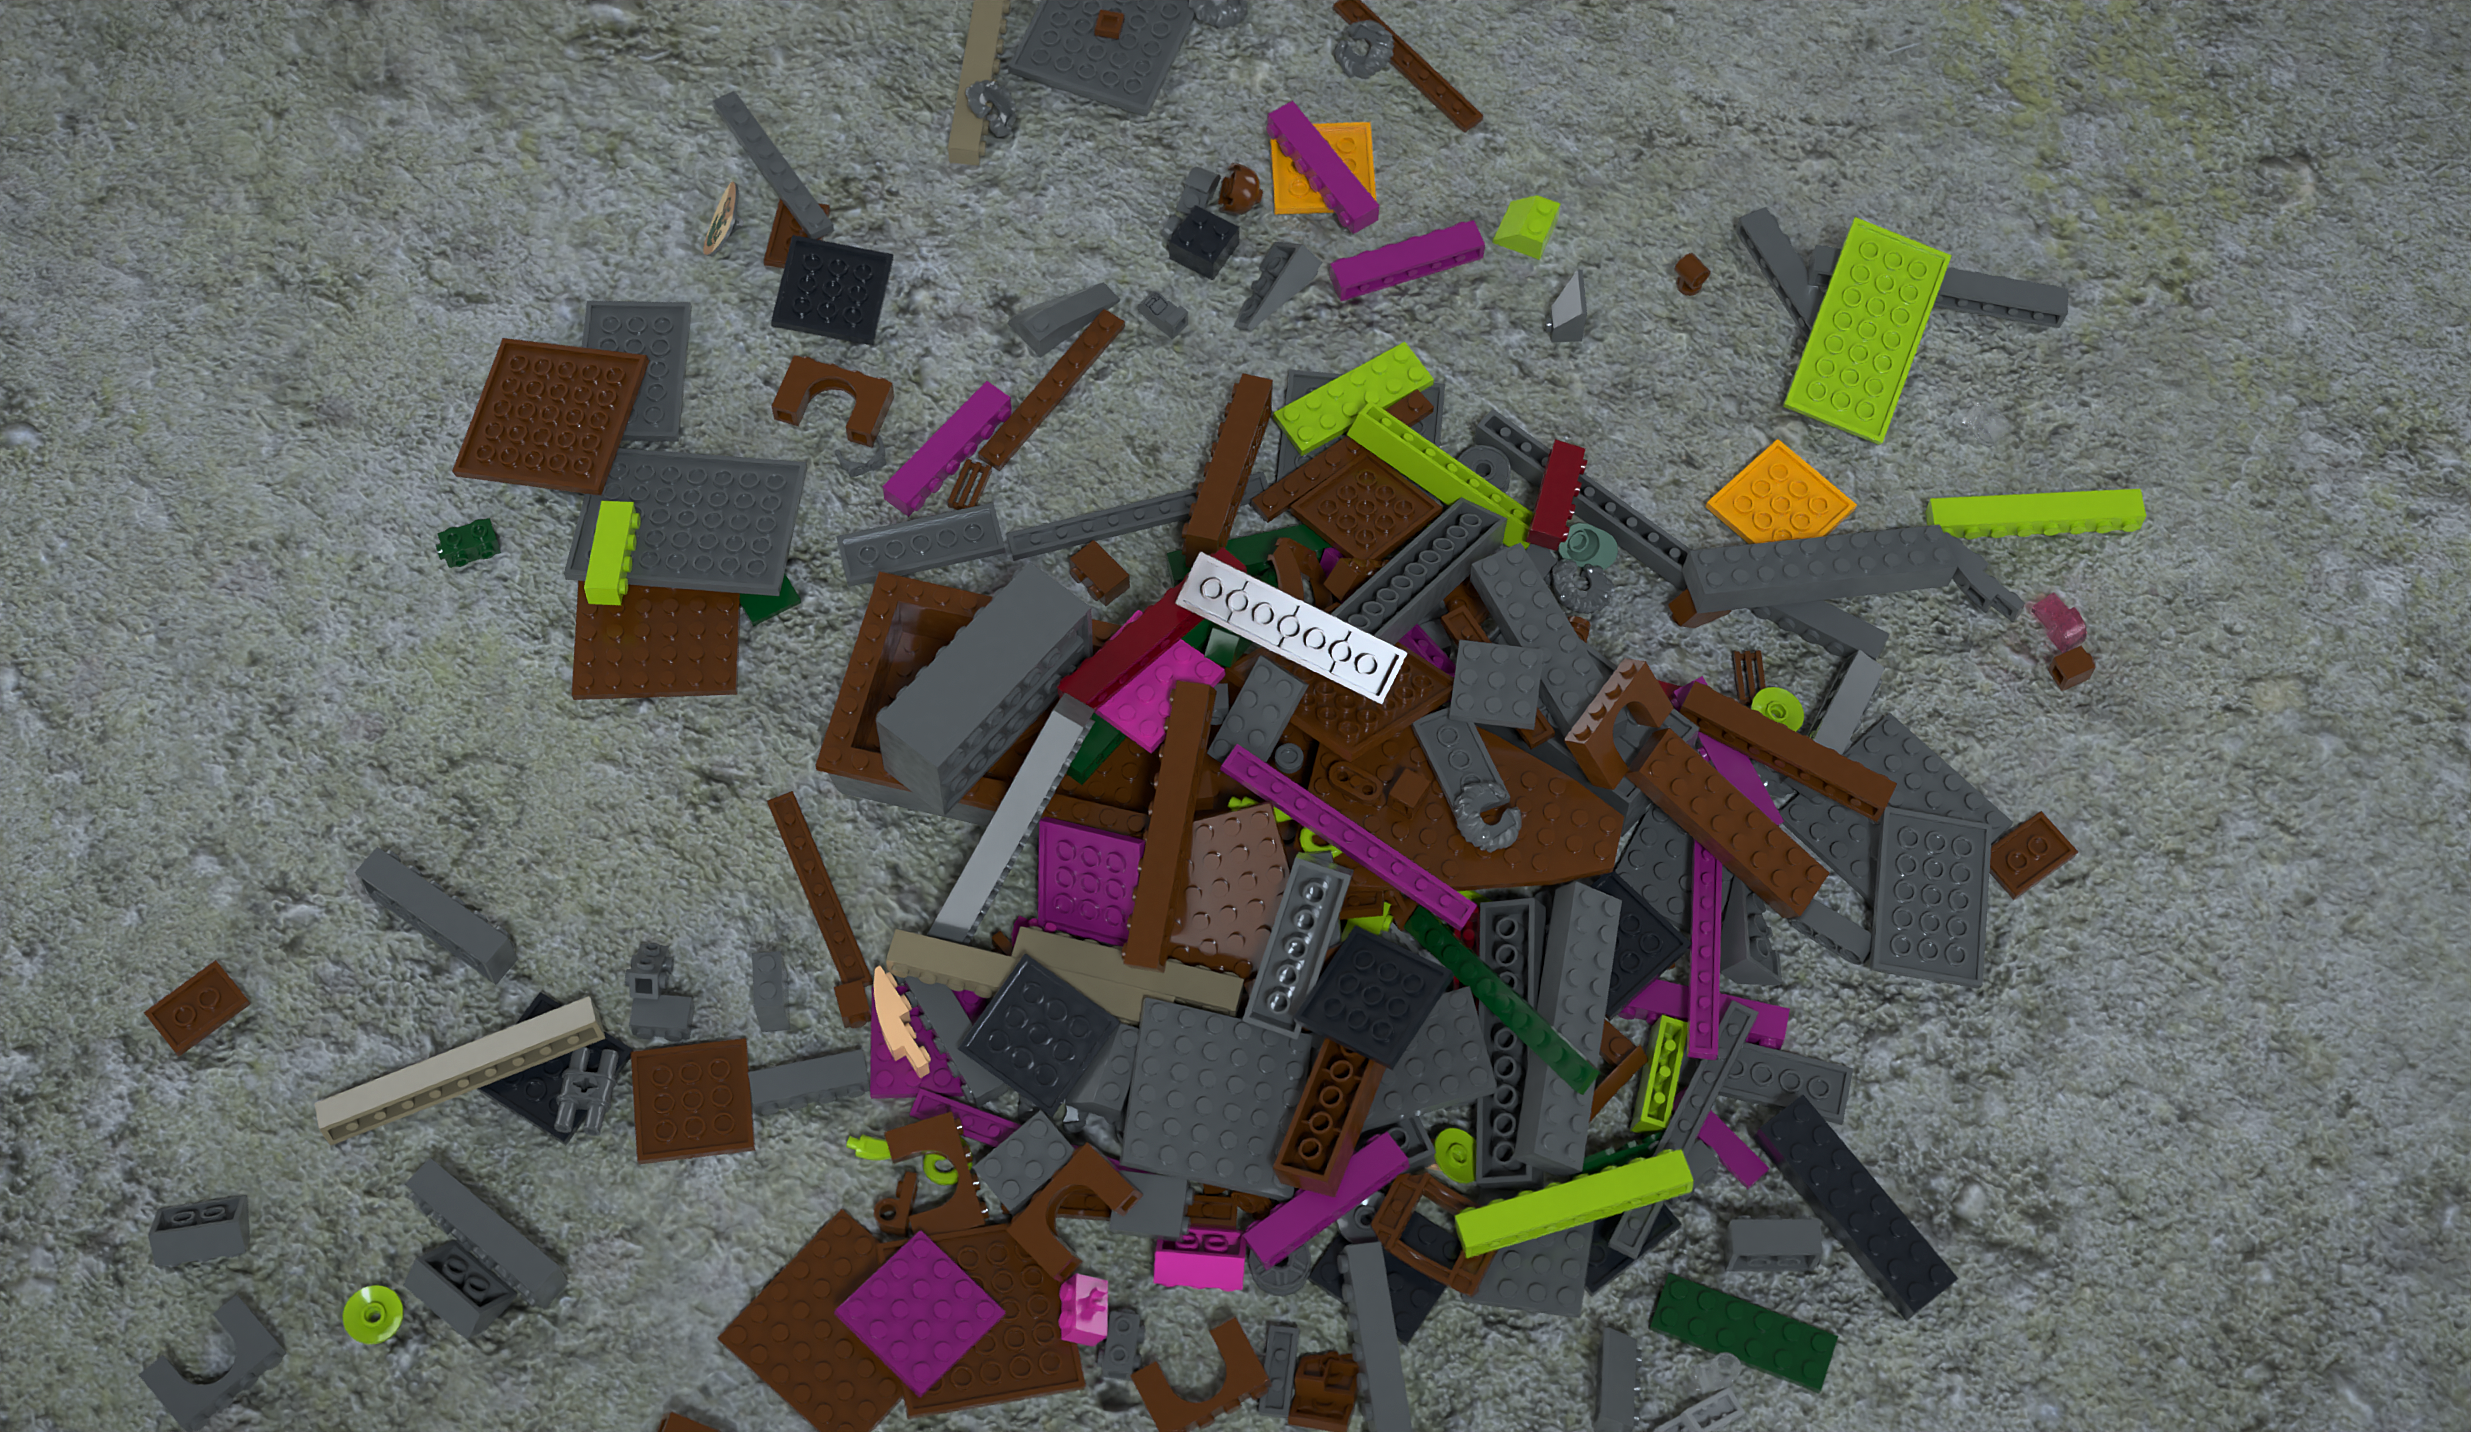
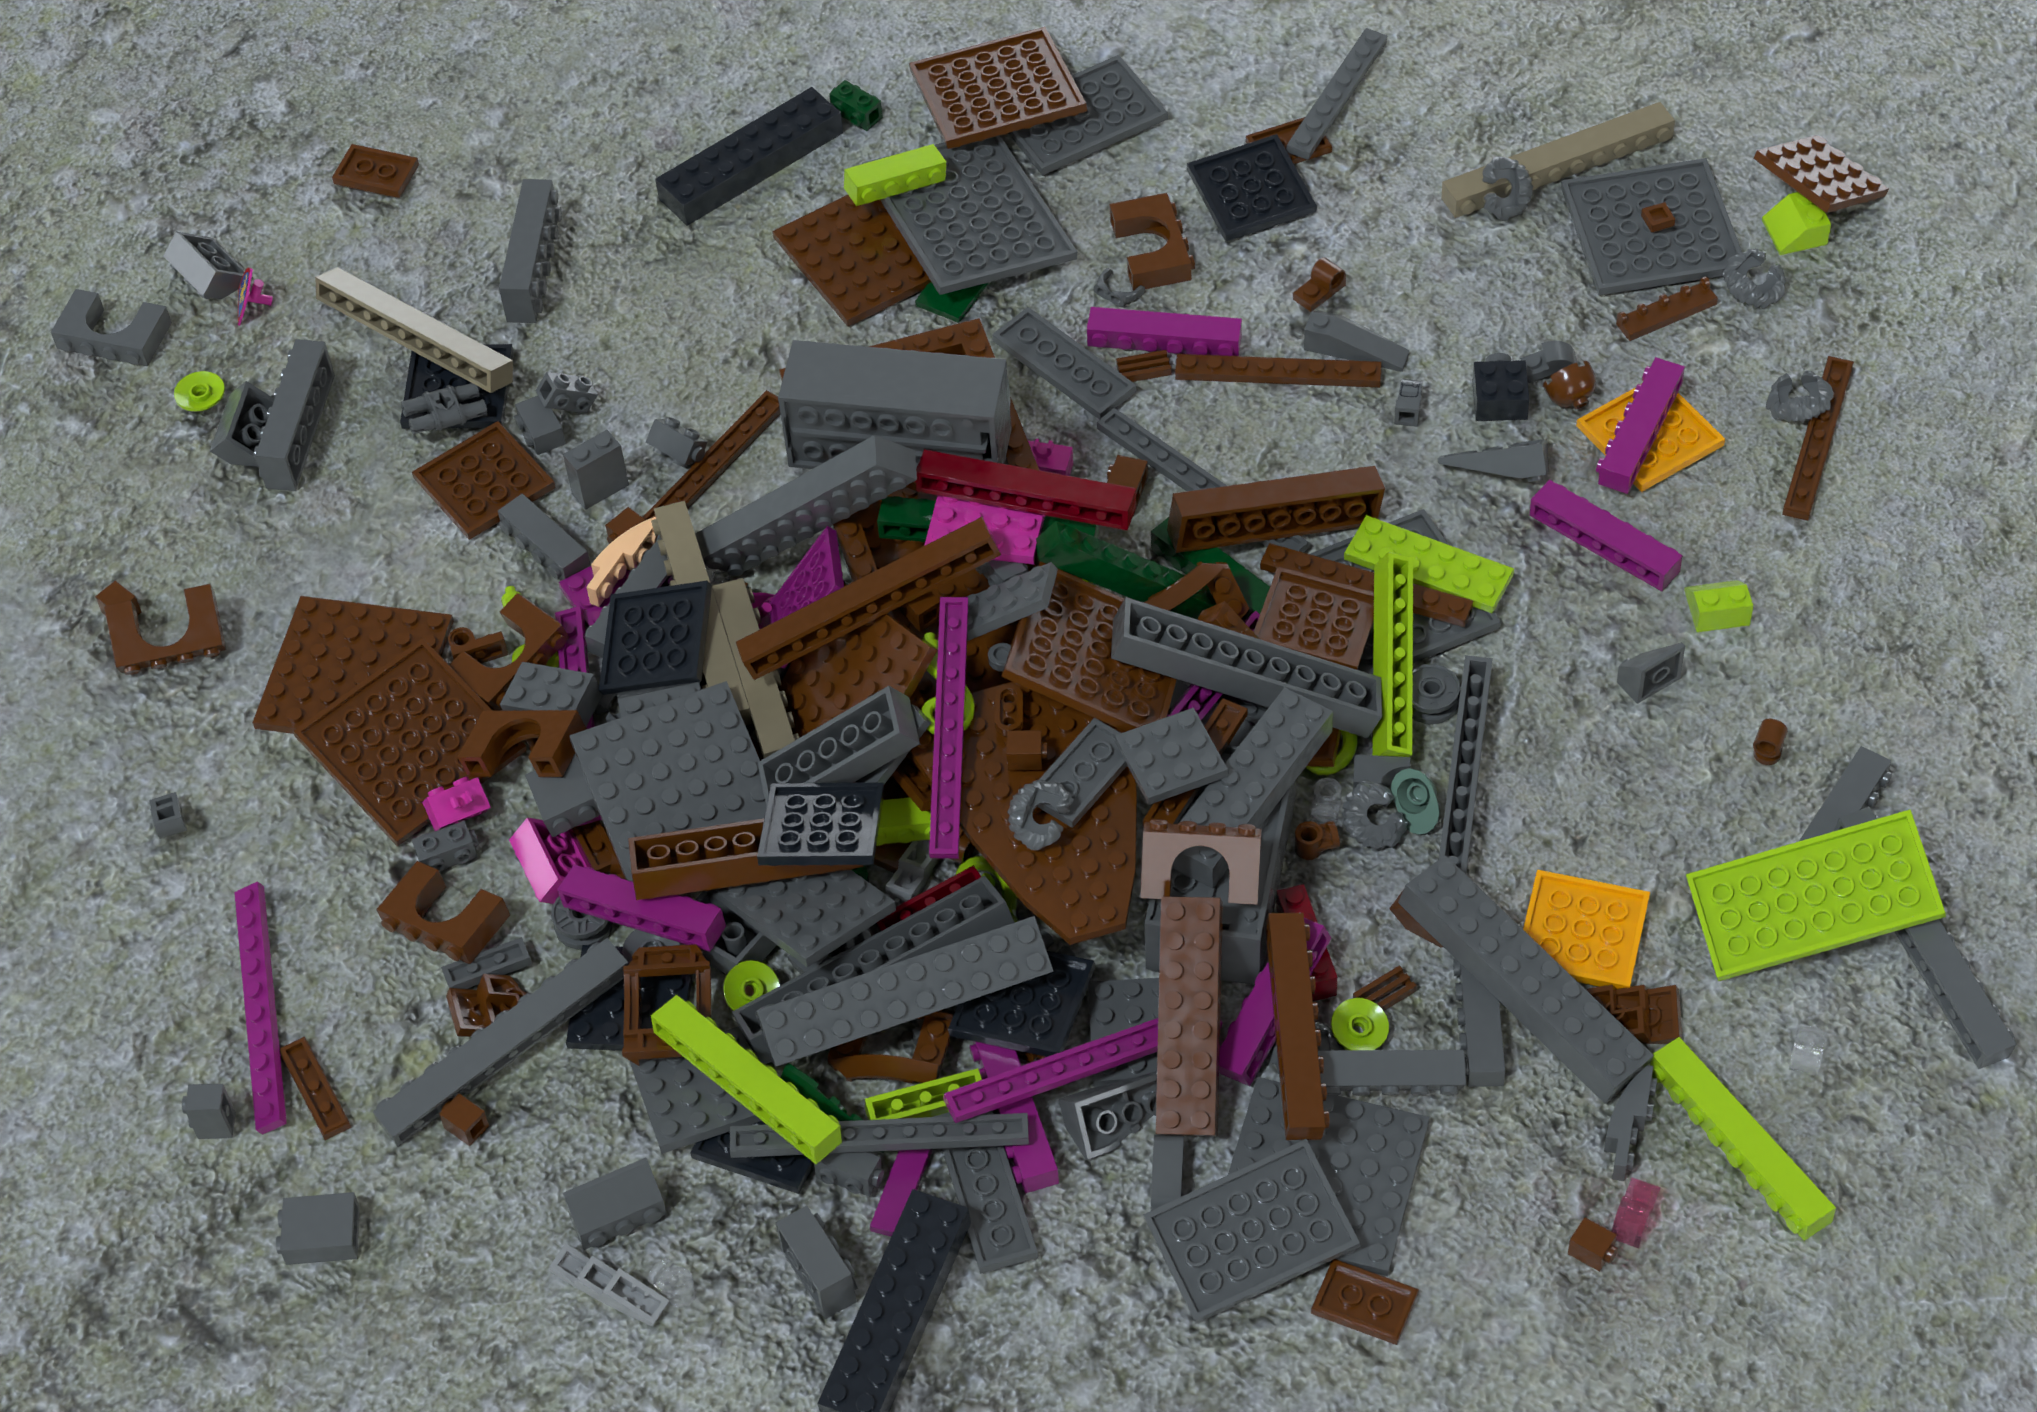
camera: 65 degrees right, 10 degrees down
shield [703,181,744,256] -> none
magenta plate [835,1230,1006,1398] -> none
brick [1175,551,1407,704] -> none
dark green plate [1404,905,1601,1095] -> none
dark red brick [1525,439,1588,551] -> none
dark green plate [1649,1273,1839,1393] -> none
none -> dark pink shield [238,267,272,326]
none -> dark grey brick [646,417,708,467]
none -> black brick [655,87,843,226]
none -> reddish brown plate [1293,257,1346,312]
none -> reddish brown slope [1587,984,1682,1044]
none -> reddish brown hinge [1616,276,1718,341]

